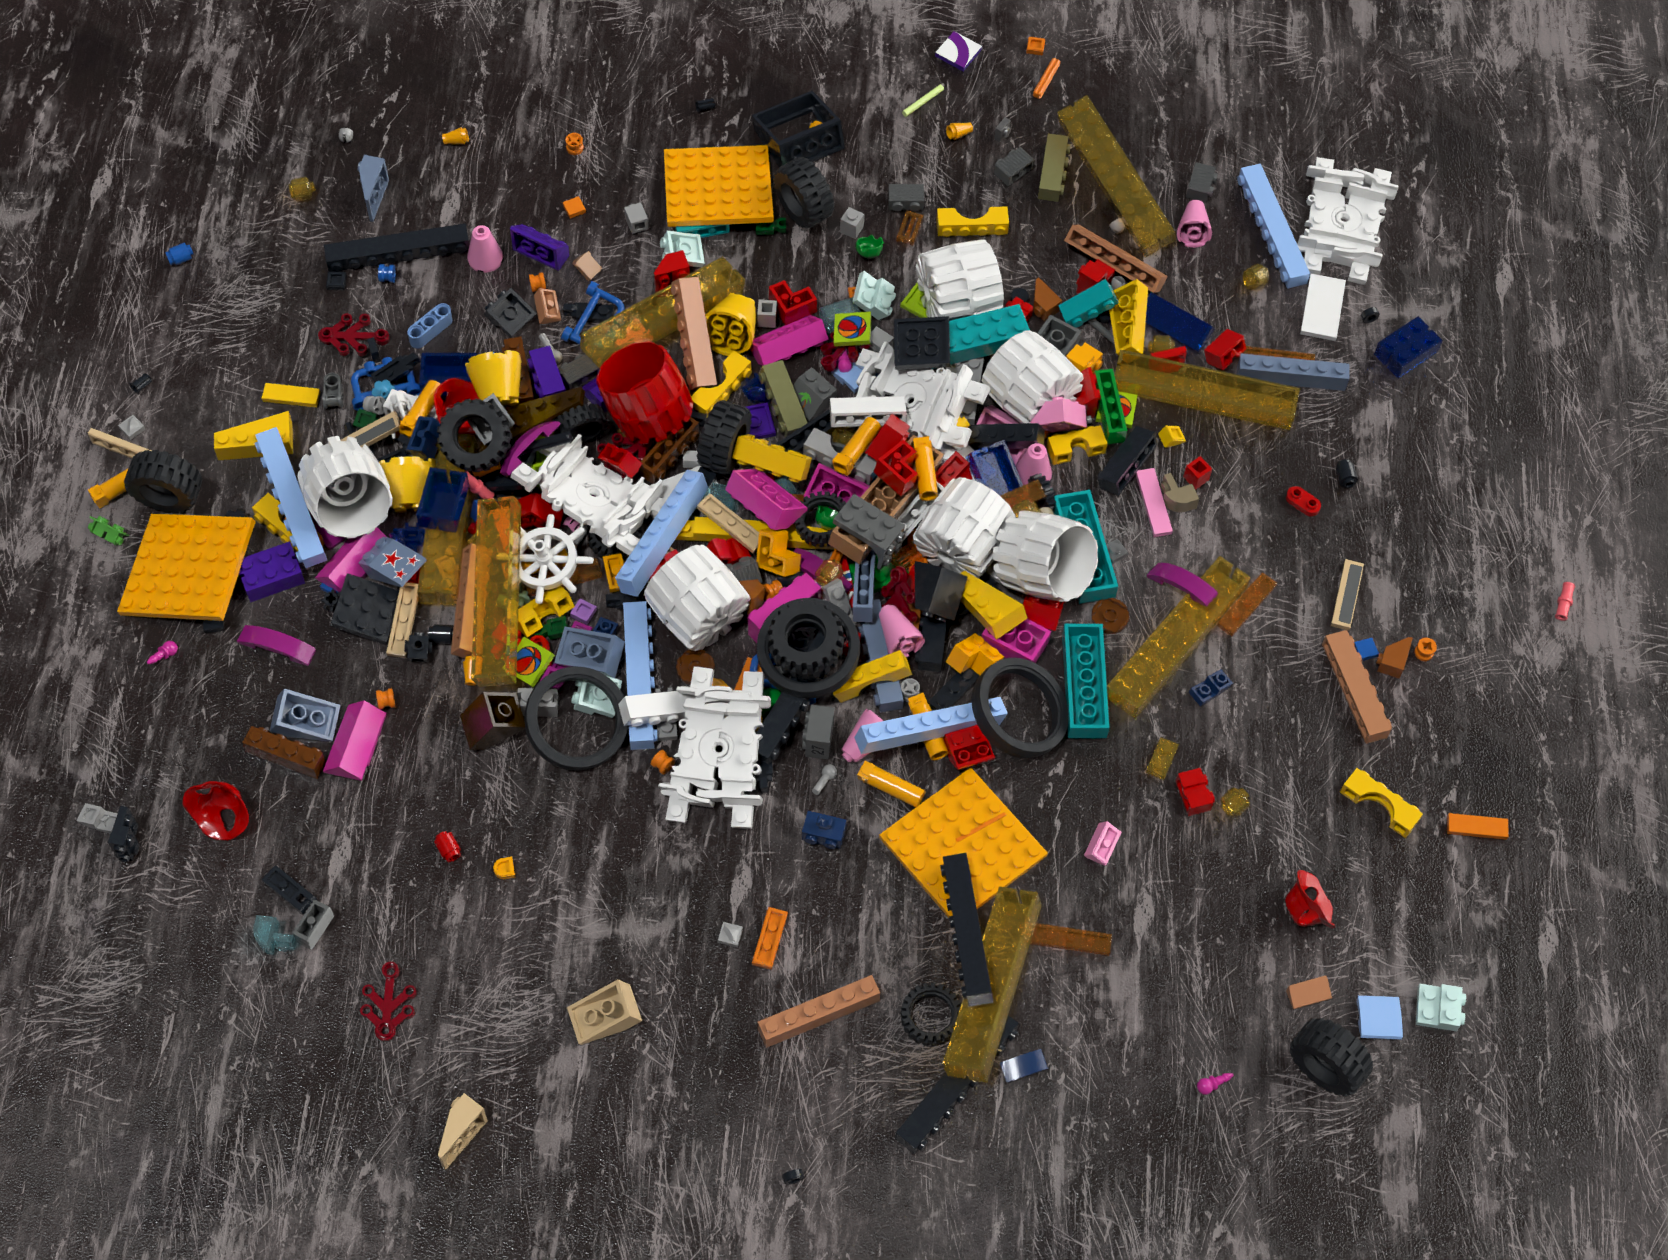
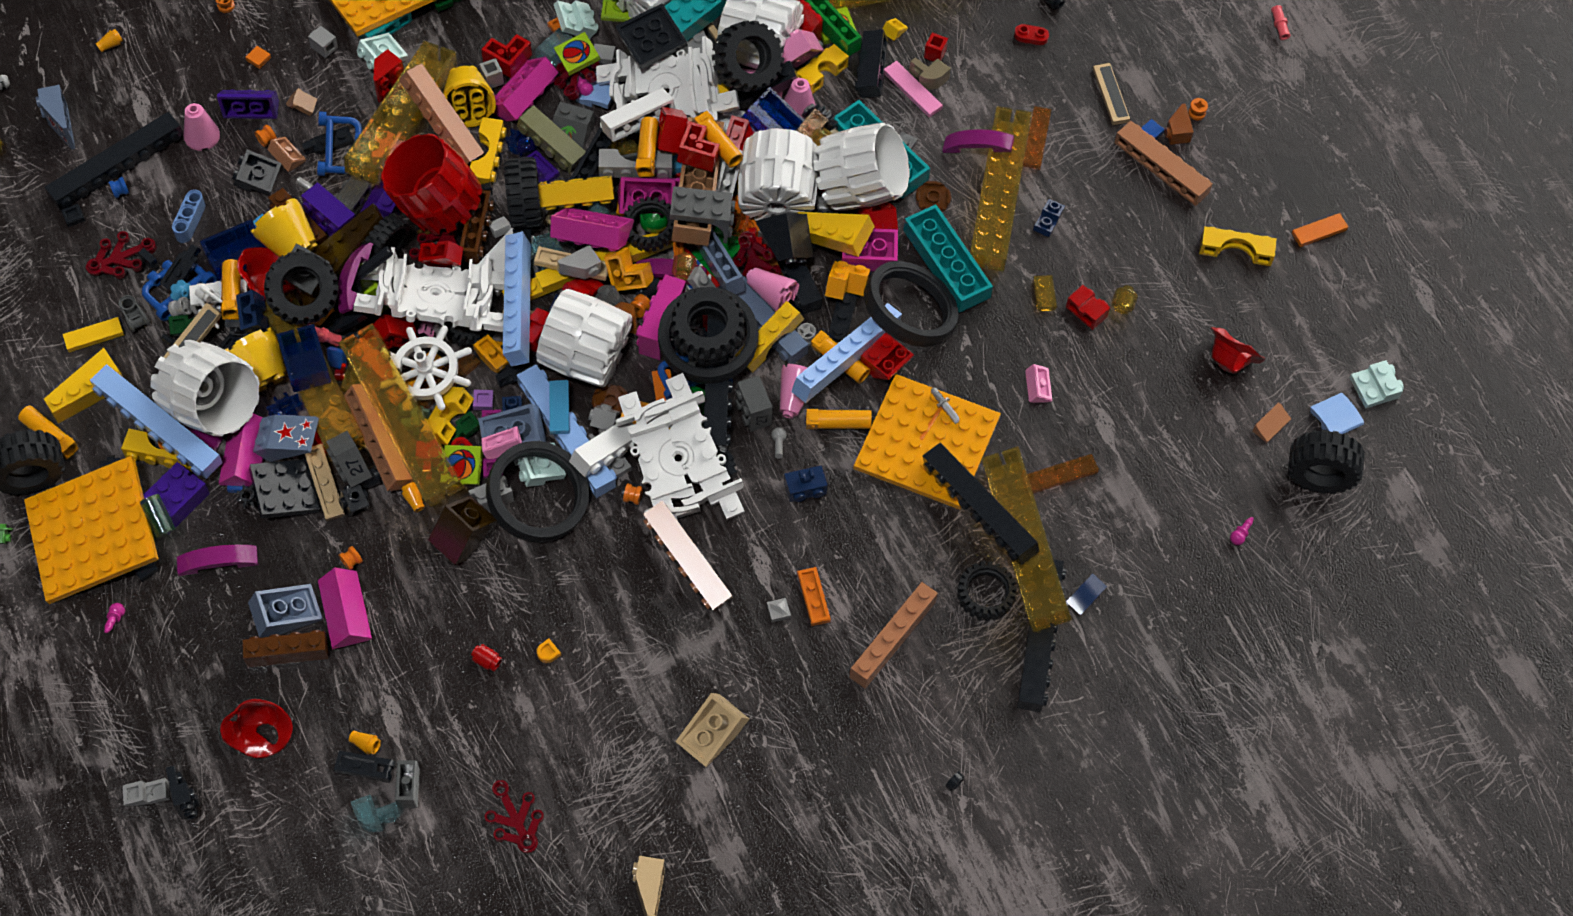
camera: 30 degrees left, 0 degrees up
none -> light orange piece [18,405,79,460]
none -> clear green brick [139,494,176,538]
none -> dark grey brick [326,431,372,487]
none -> light orange cone [349,730,381,754]
none -> bright pink slope [482,426,522,459]
none -> dark azure tile [549,380,569,434]
none -> light grey slope [557,245,601,279]
none -> light grey brick [588,403,620,430]
none -> brick [643,500,733,611]
none -> black tyre [712,20,784,92]
none -> light grey piece [931,387,959,424]

